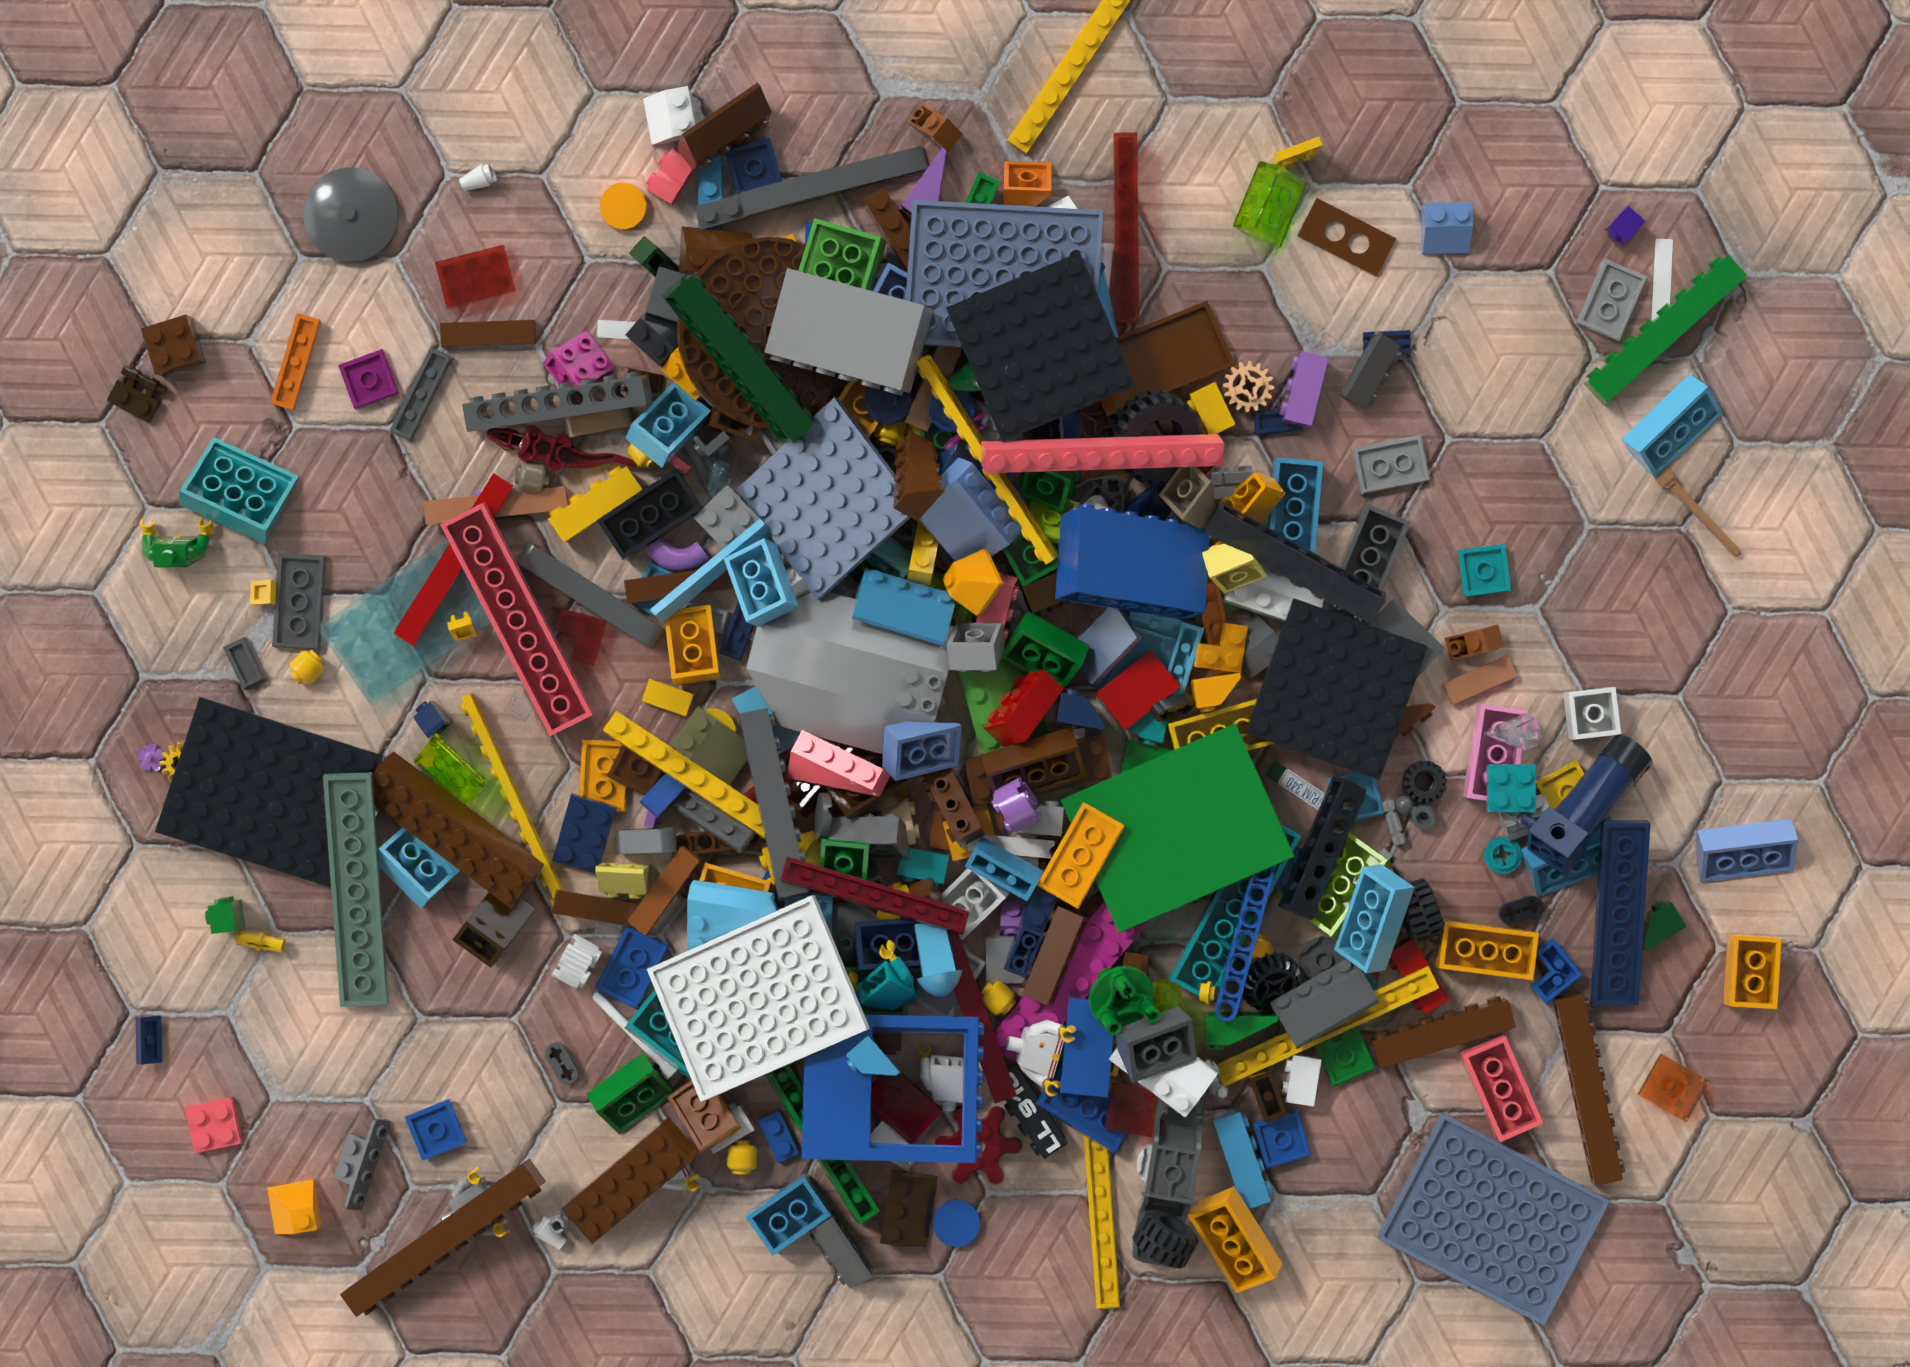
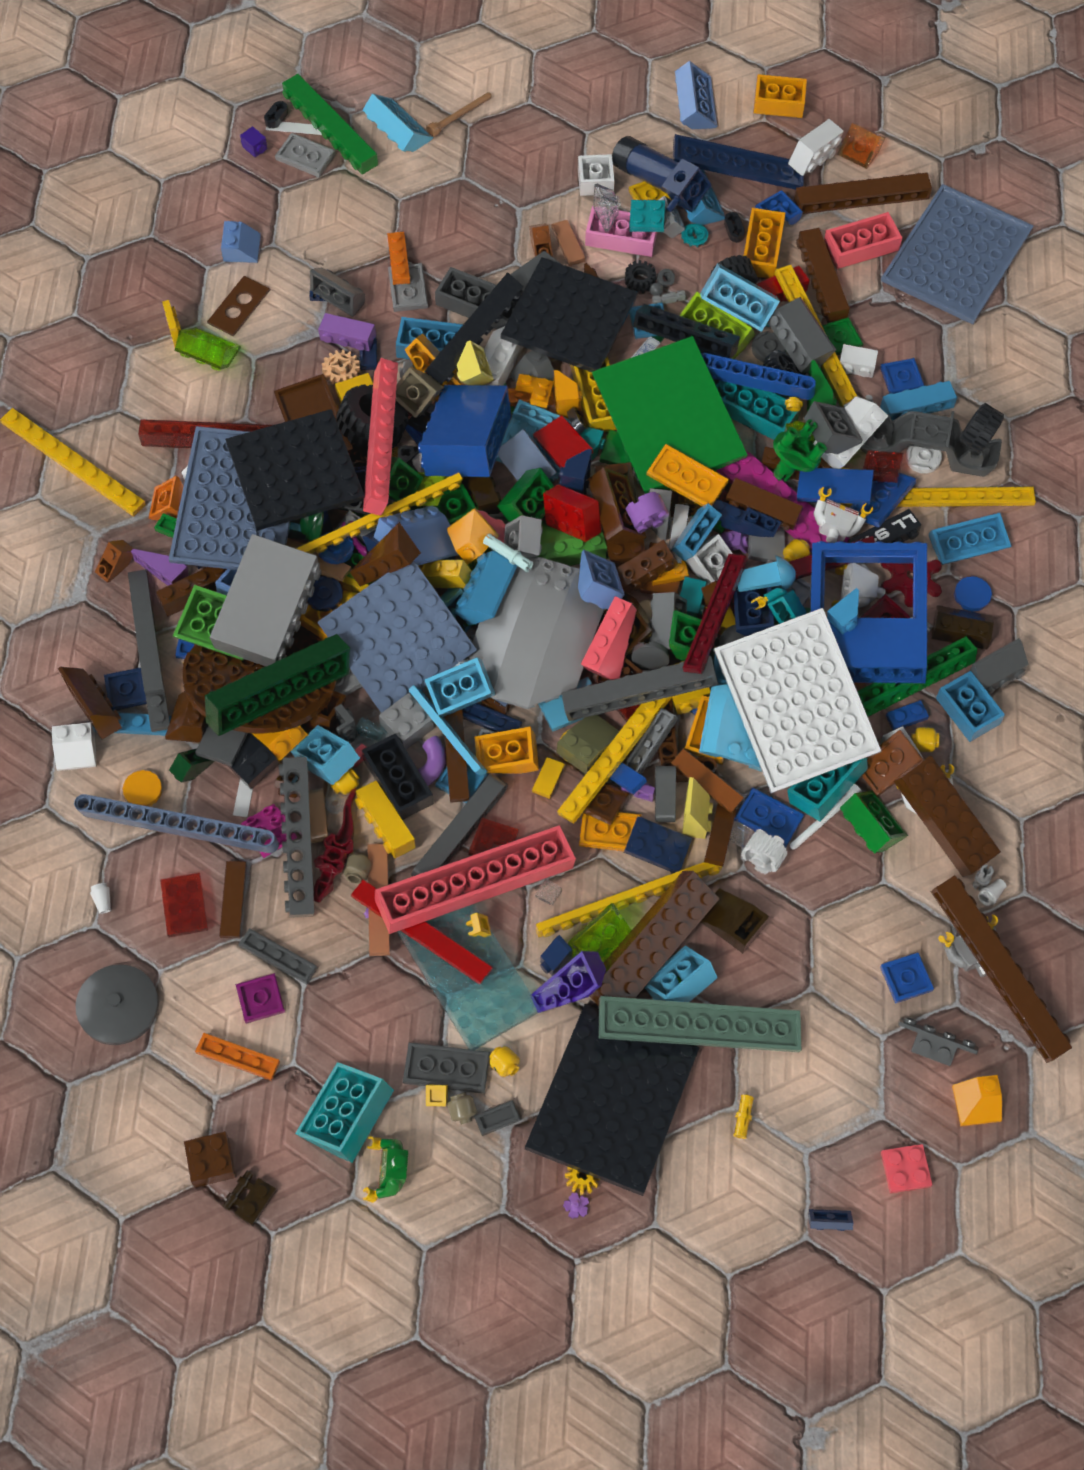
camera: 90 degrees left, 25 degrees down
green brick [205,896,245,934] -> none
dark grey beam [545,1042,579,1085] -> none
coral brick [646,149,695,207] -> none
light orange brick [1188,1186,1283,1293] -> none
dark brown brick [1247,1067,1287,1123] -> none
teal plate [1457,544,1511,597] -> none
dark green slope [1642,900,1686,951] -> none
none -> sand blue beam [74,794,279,853]
none -> black beam [264,101,288,128]
none -> orange plate [387,232,410,285]
none -> dark tan head [447,1092,477,1125]
none -> light aqua pin [483,534,533,572]
none -> dark purple wedge [530,951,606,1013]
none -> white brick [788,119,844,176]
none -> dark azure slope [928,513,1012,565]

